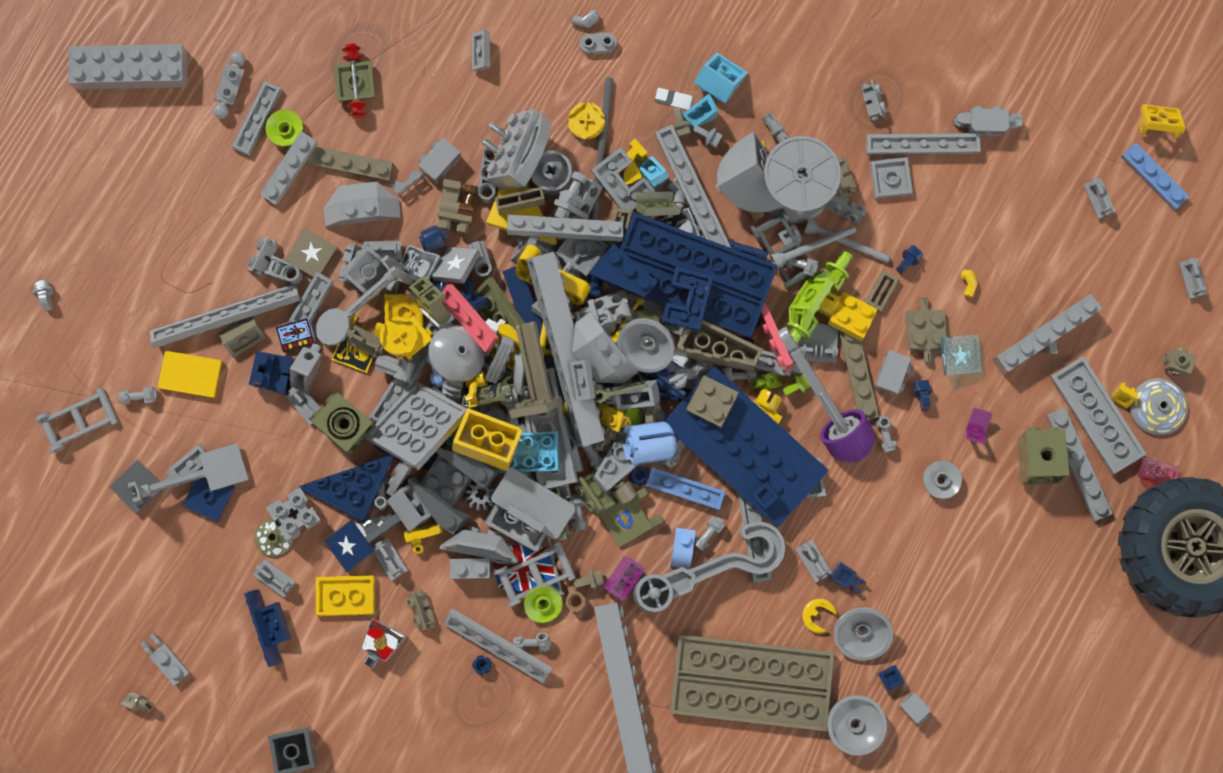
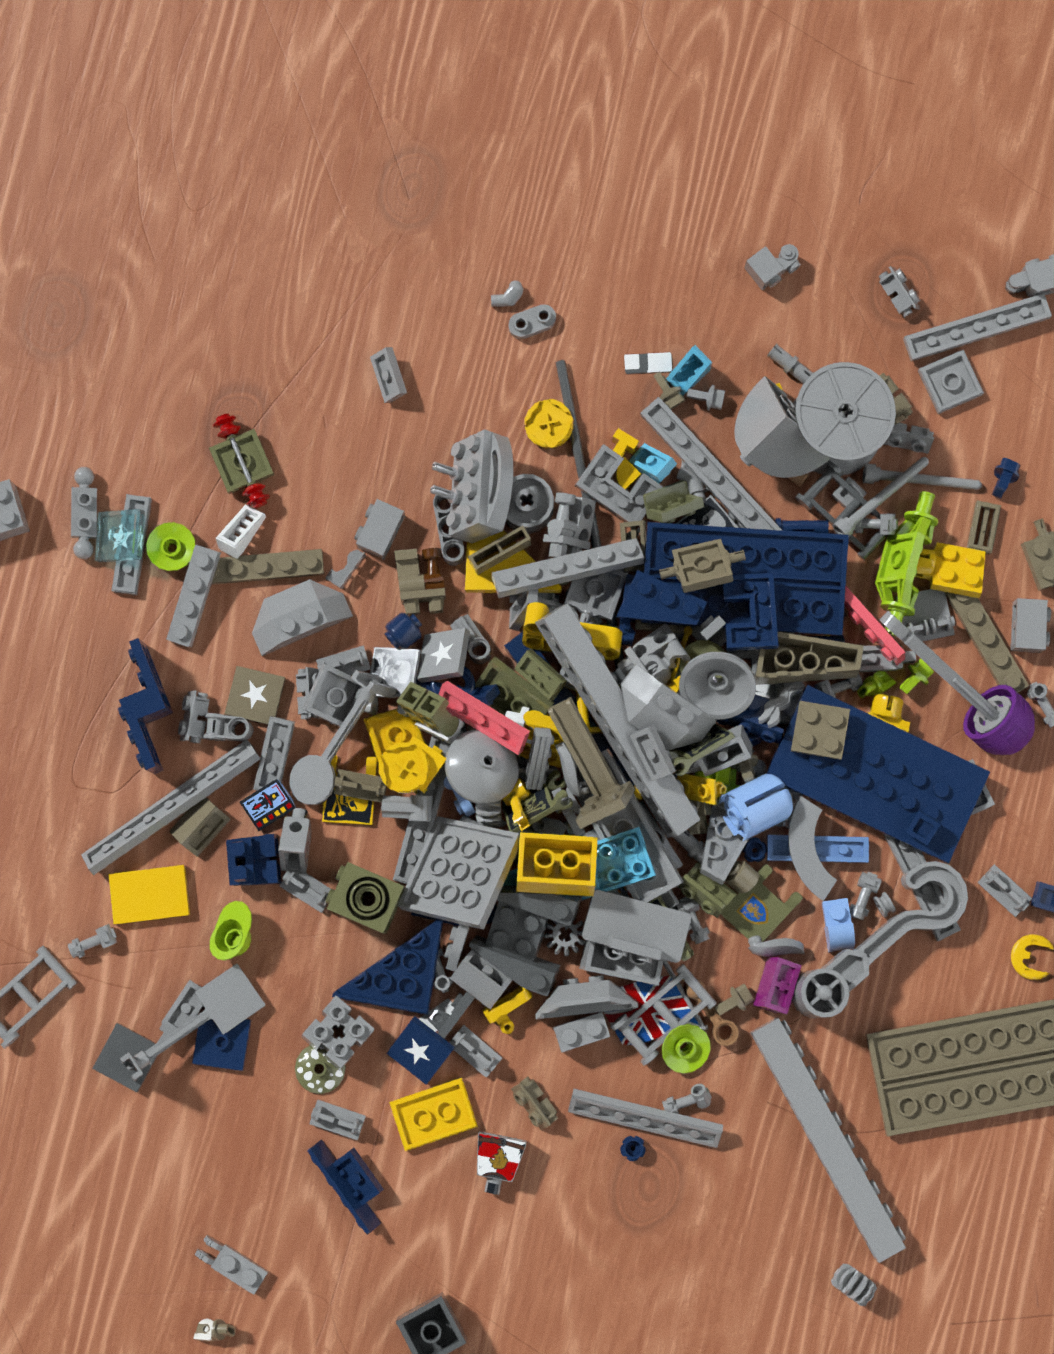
camera: 15 degrees left, 0 degrees up
medium azure slope [694,52,748,103] -> none
none -> clear light blue tile [95,509,145,562]
none -> dark blue bracket [118,638,173,774]
none -> lime piece [210,901,252,961]
none -> white slope [216,504,266,559]
none -> olive plate [514,649,567,701]
none -> dark tan plate [659,539,746,593]
none -> light grey plate [699,615,726,640]
none -> light grey brick [744,244,801,290]
none -> light grey arm [748,935,805,957]
none -> light grey tile [788,796,837,901]
none -> light grey bush [873,892,896,918]

